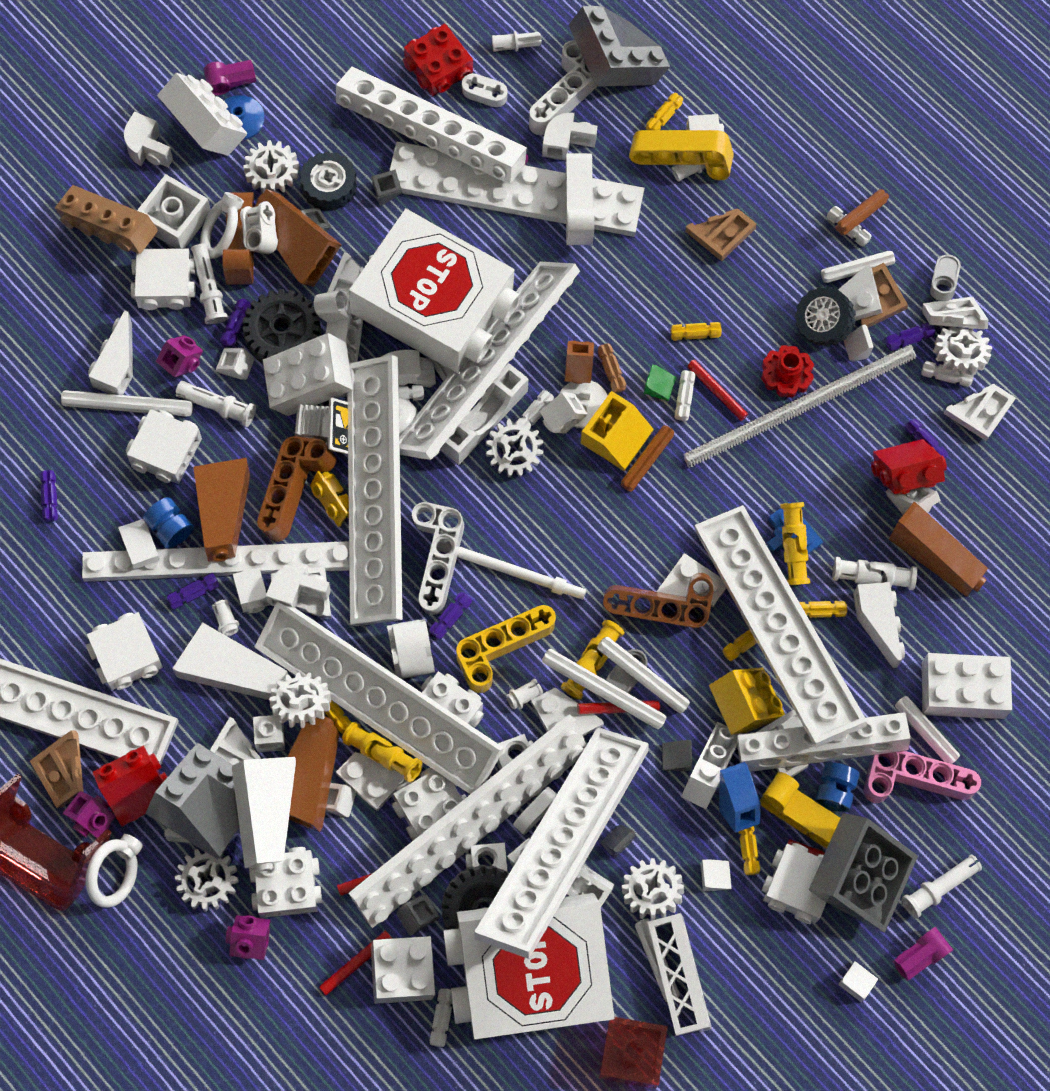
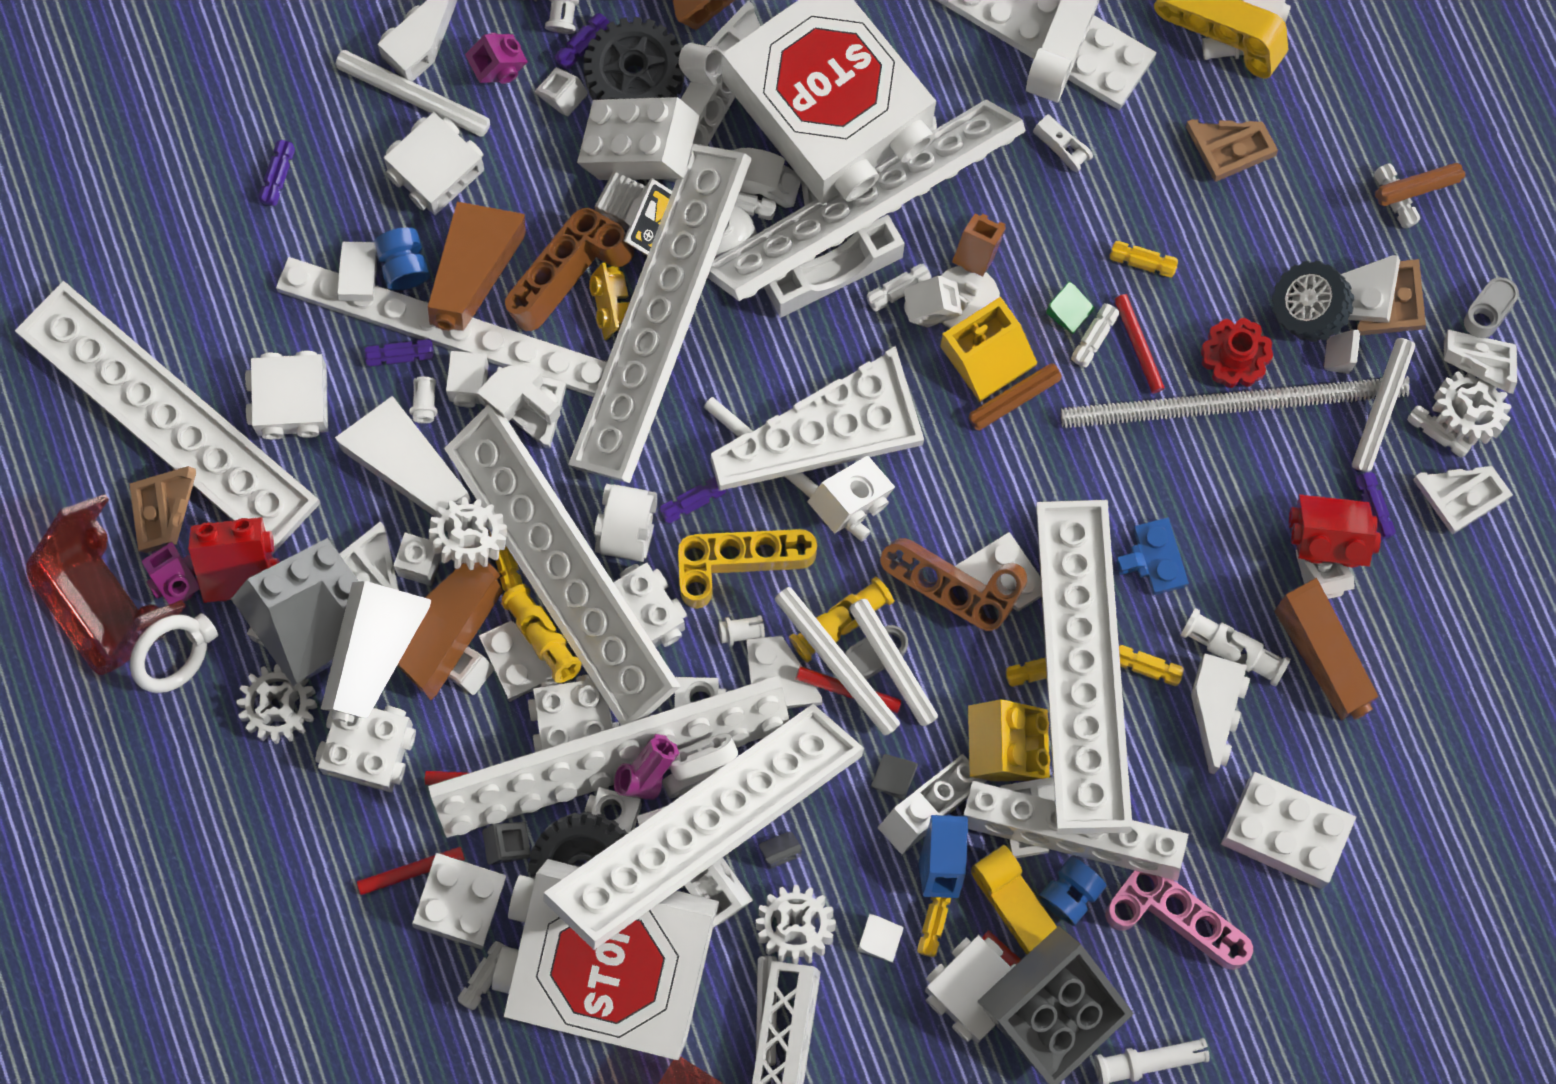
camera: 25 degrees right, 5 degrees up
white pin [176,381,256,427] -> none
magenta brick [226,915,270,960] -> none
white beam [412,502,464,615] -> none
white gear [486,419,543,477] -> none
medium nougat axle [598,343,626,393] -> none
yellow piece [780,502,810,585] -> none
white axle [821,251,895,283] -> none
dark purple axle [885,322,936,351] -> none
white axle [895,696,960,764] -> none
none -> magenta piece [614,734,679,800]
none -> white beam [669,733,738,781]
none -> white wing [710,346,924,491]
none -> white brick [807,456,895,534]
none -> white bar [1033,114,1093,172]
none -> white axle [1352,338,1415,472]

